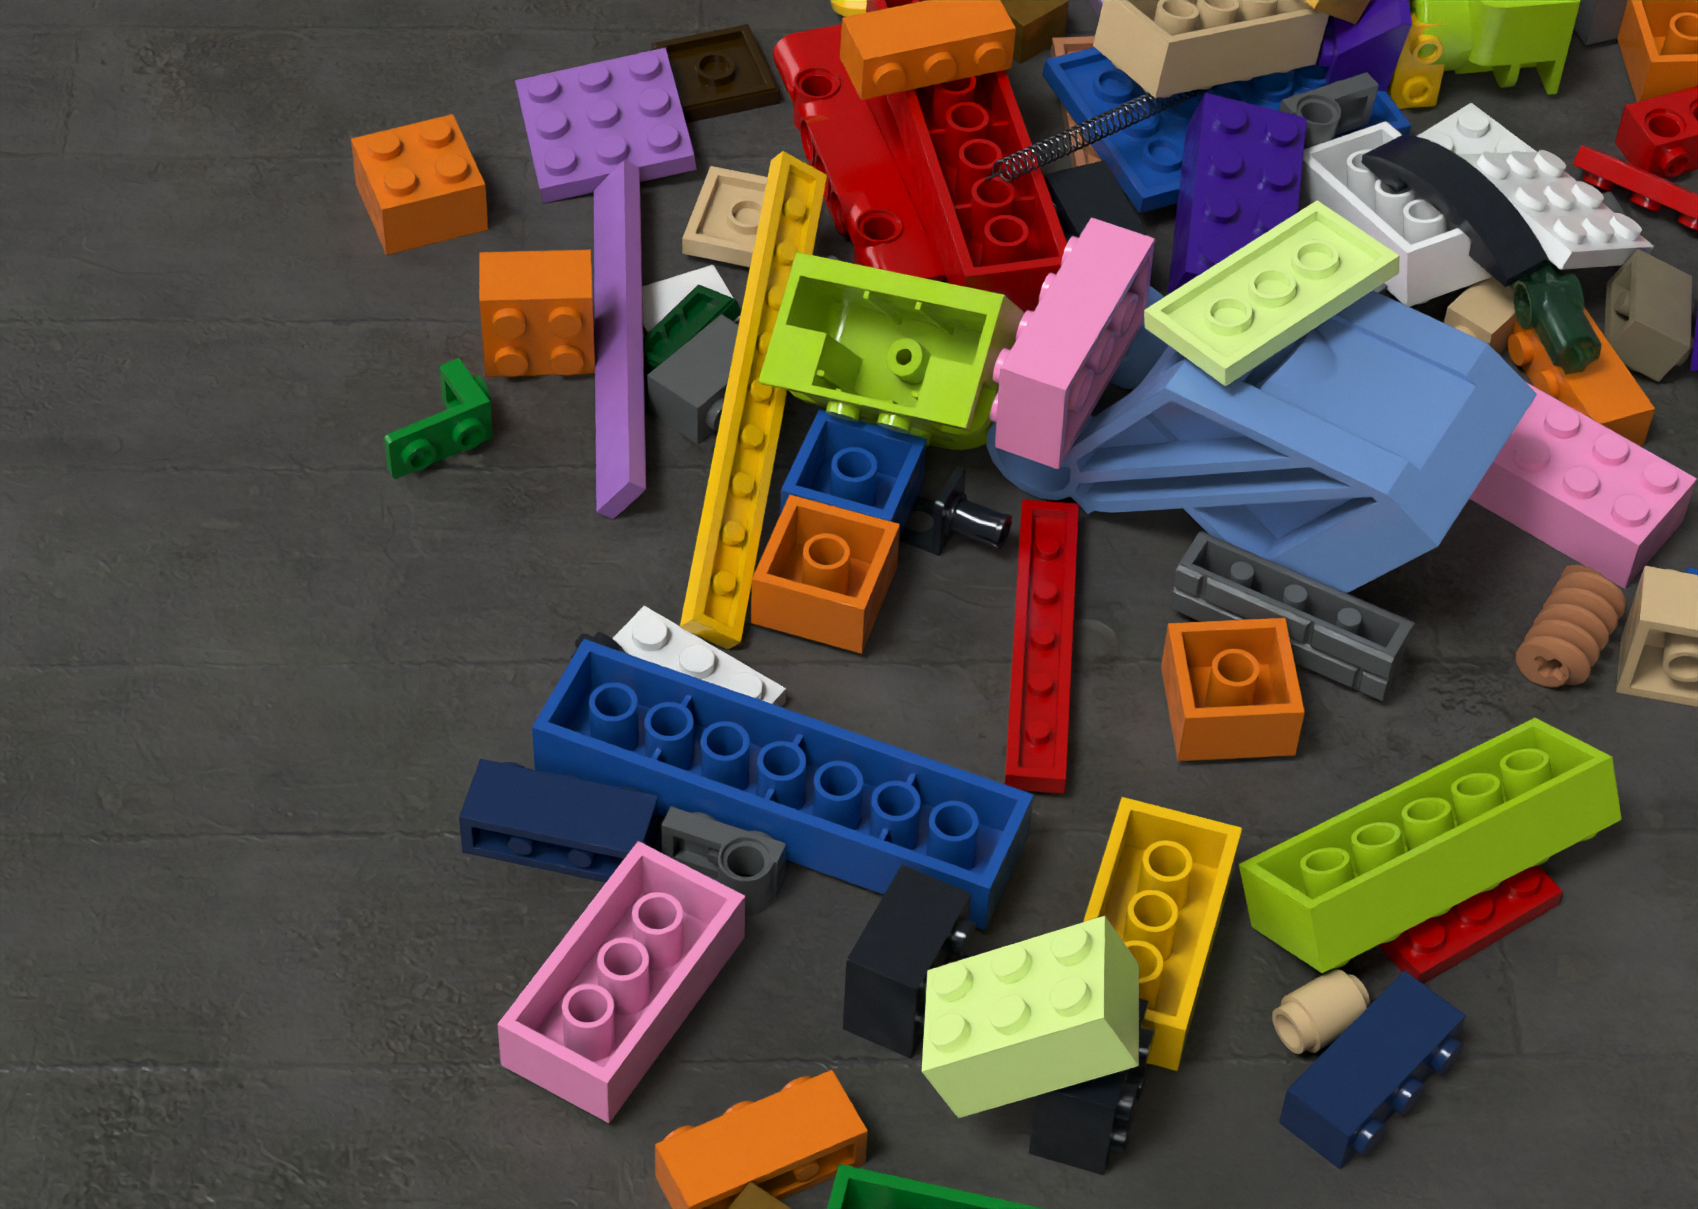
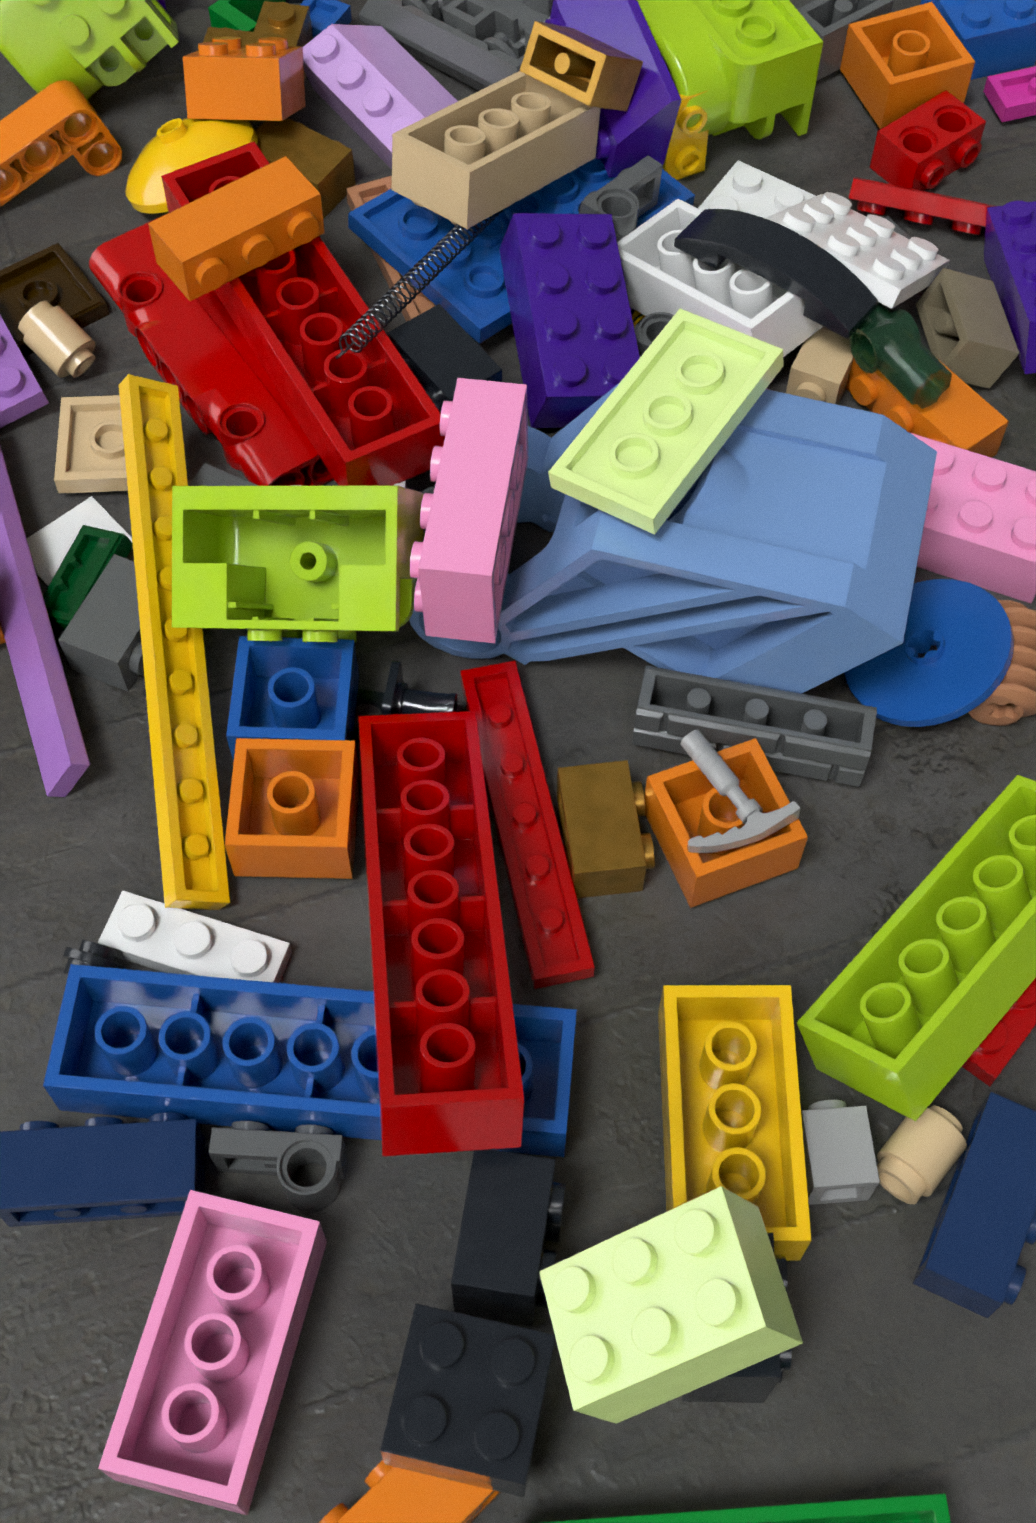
camera: 15 degrees left, 10 degrees up
none -> tan brick [18,301,96,378]
none -> red brick [359,711,524,1157]
none -> black brick [380,1303,556,1497]
none -> pearl gold brick [556,760,655,899]
none -> light grey piece [680,730,801,853]
none -> light grey brick [801,1100,880,1205]
none -> blue piece [844,579,1014,727]

